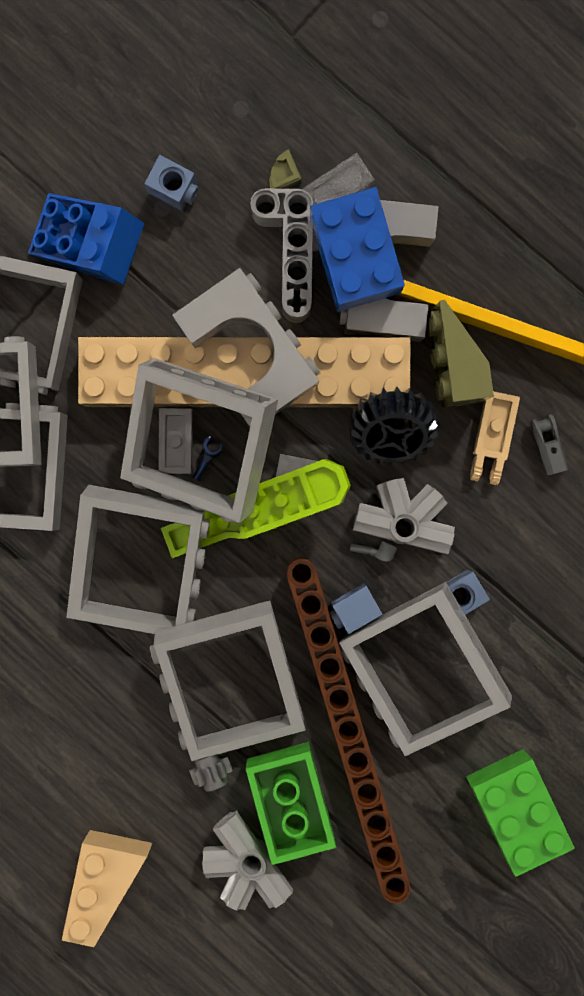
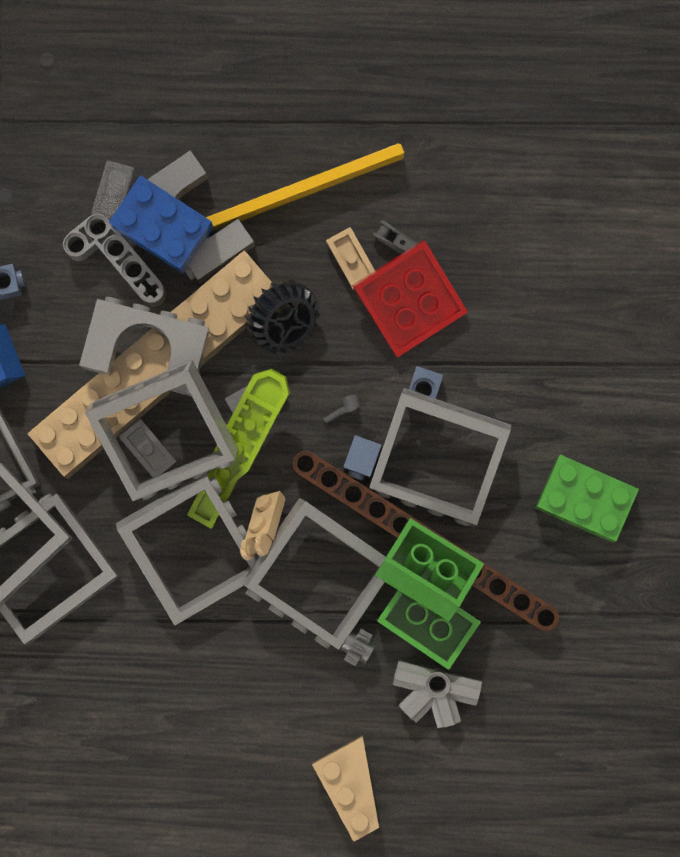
camera: 35 degrees left, 5 degrees down
dark blue hand [193,436,223,481] -> none
olive tile [269,149,302,189] -> none
light grey piece [353,478,455,554] -> none
olive slope [426,300,494,408] -> none
none -> tan hinge [240,491,286,560]
none -> red plate [352,240,468,358]
none -> bright green brick [375,518,484,621]

